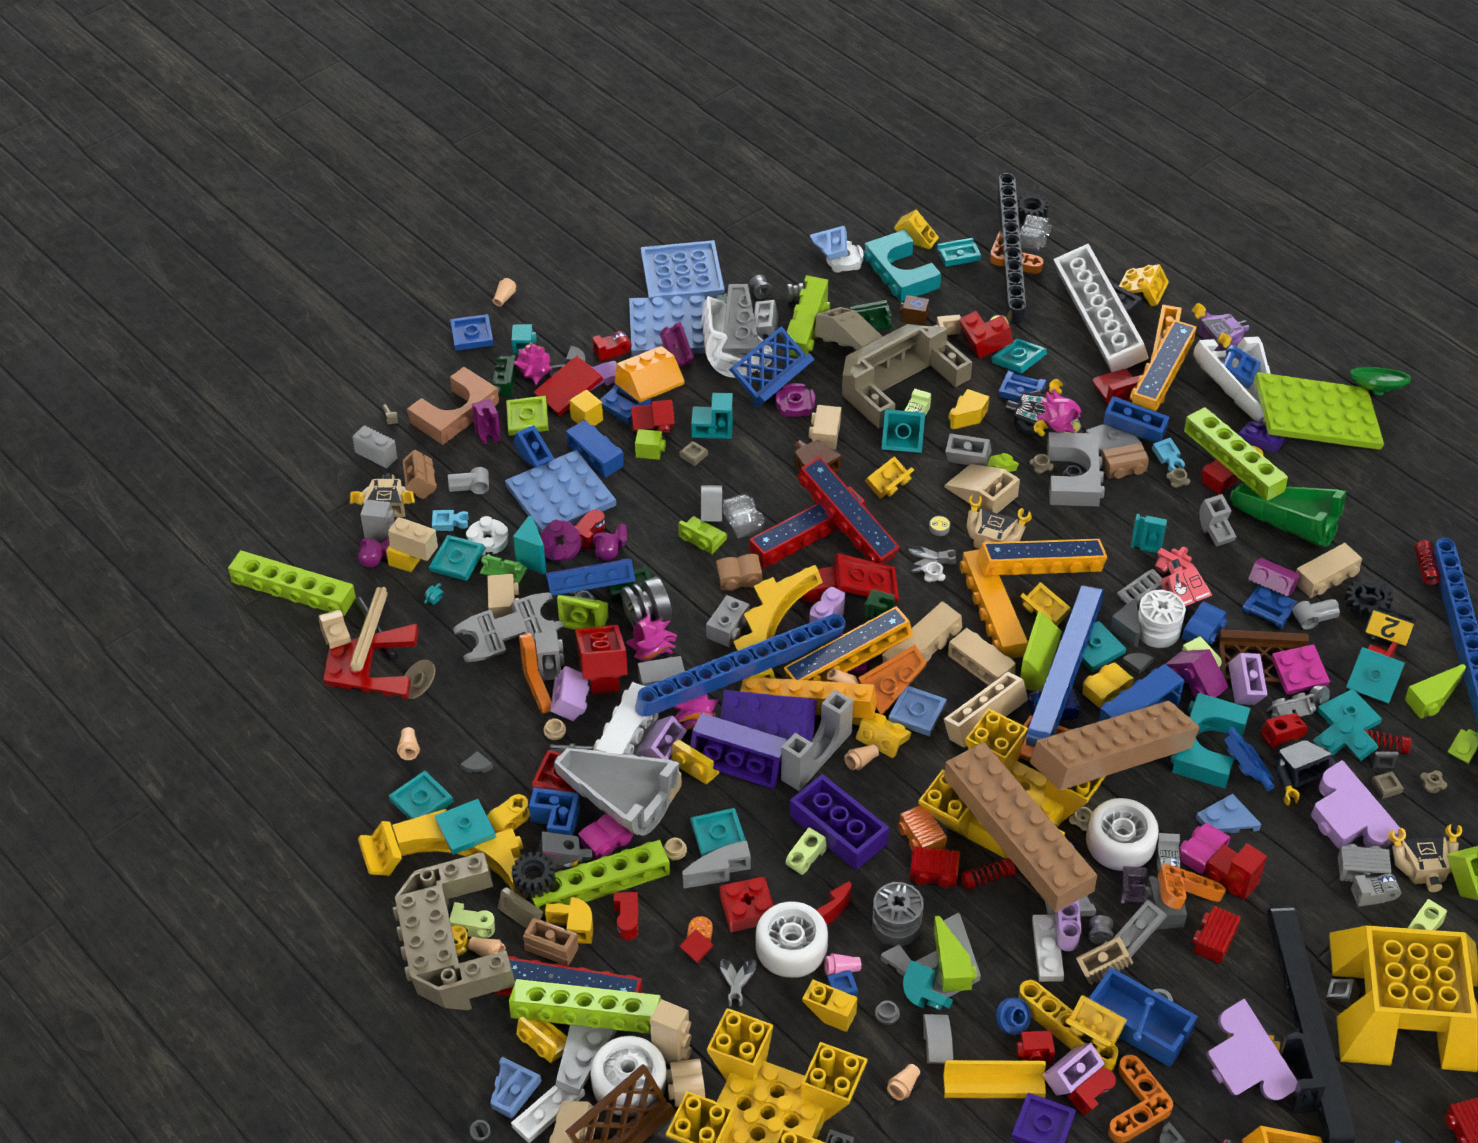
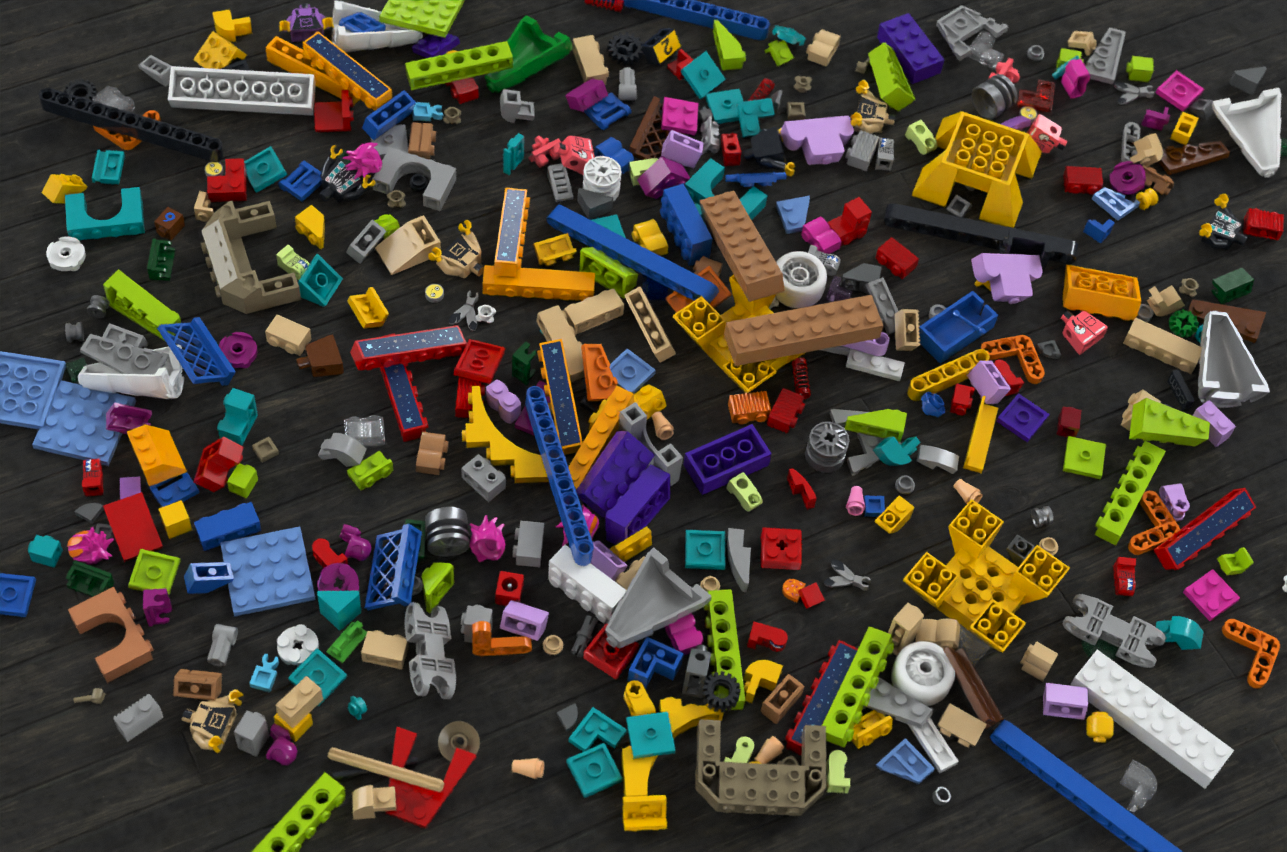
camera: 80 degrees left, 10 degrees up
dark tan tile [497,887,543,929] -> none
red slope [575,625,627,680] -> none
white wheel [756,902,828,978] -> none
light blue wing [810,226,847,260] -> none
dark tan slope [815,307,883,350] -> none
light nougat cone [827,668,859,684] -> none
yellow bracket [1065,995,1127,1049] -> none
dark grey tile [1122,653,1154,674] -> none
orange beam [1158,864,1226,909] -> none
none -> light grey slope [138,55,171,86]
none -> yellow brick [213,9,252,42]
none -> teal plate [568,707,627,752]
none -> yellowish green leg [827,750,850,793]

